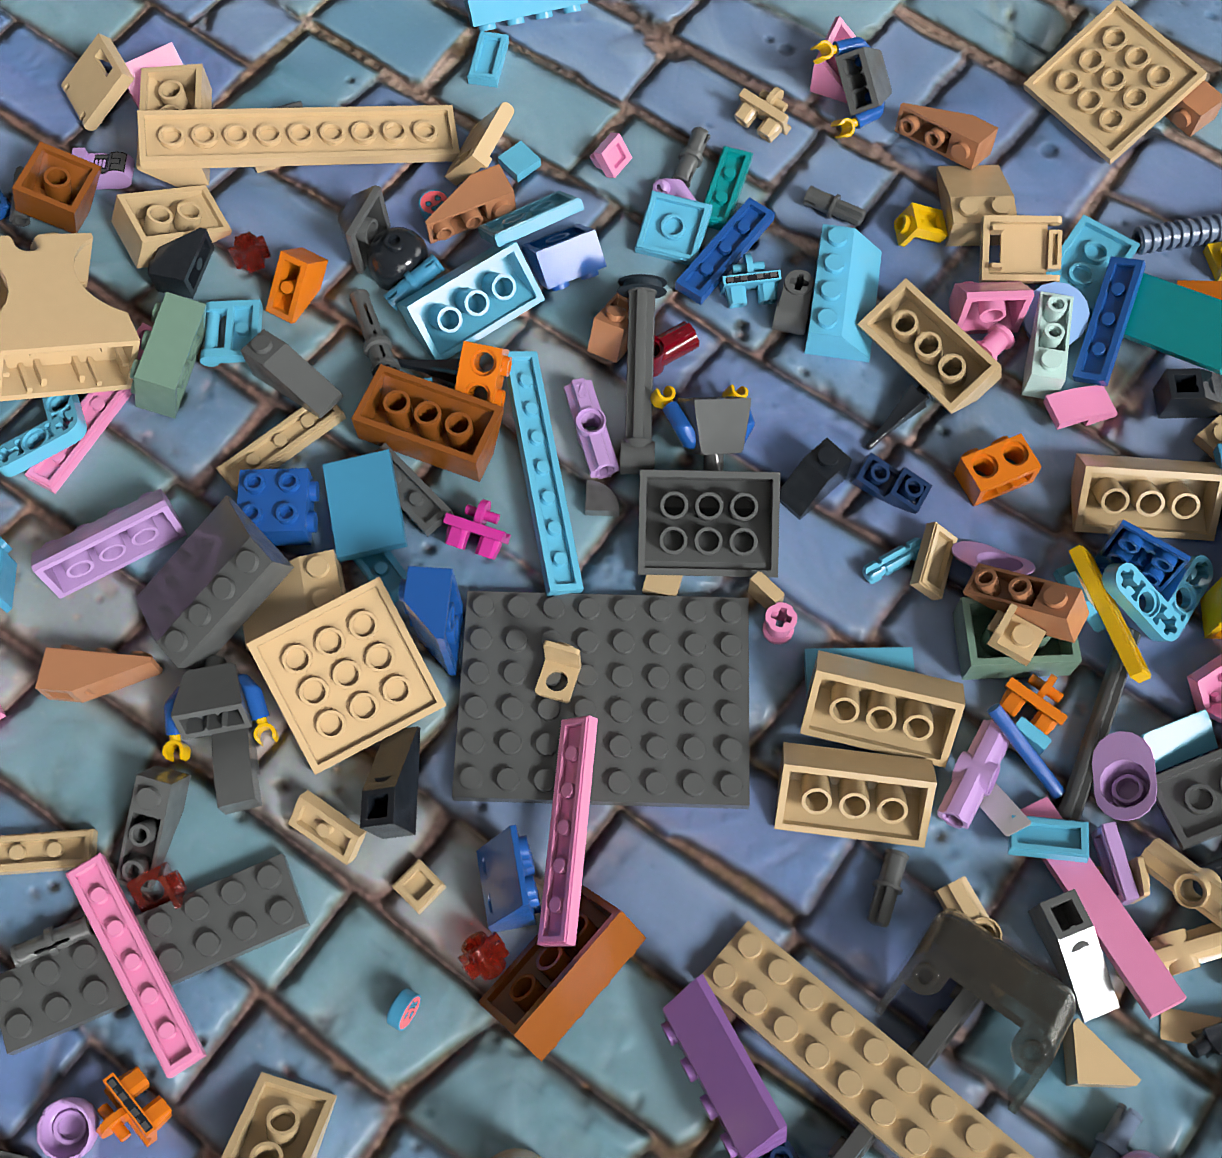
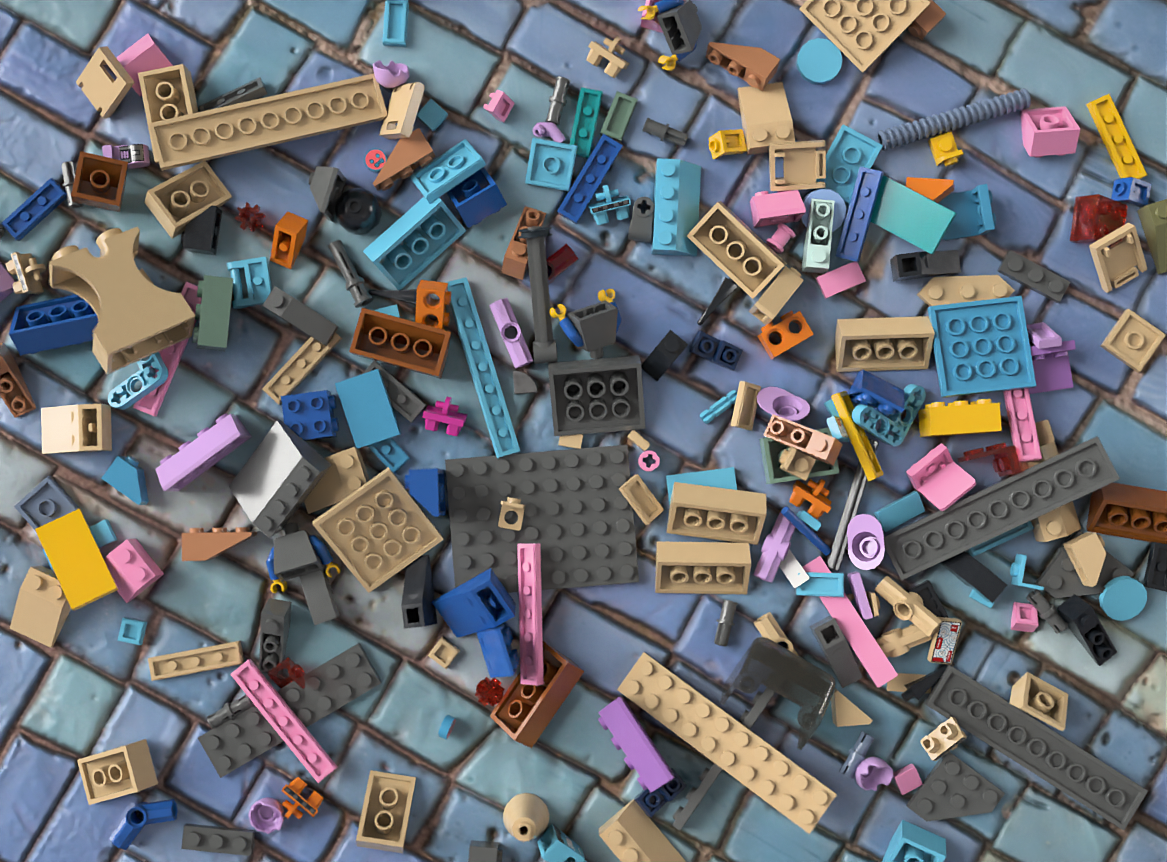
camera: 10 degrees left, 20 degrees up
tan plate [288,790,367,865] -> none
dark azure pin [383,253,445,311] -> none
none -> lavender hair [373,60,409,88]
none -> blue slope [432,568,516,638]
none -> sand green tile [600,91,638,143]
none -> tan tile [619,474,664,525]
none -> tan slope [749,266,804,325]
none -> medium azure tile [796,38,842,85]

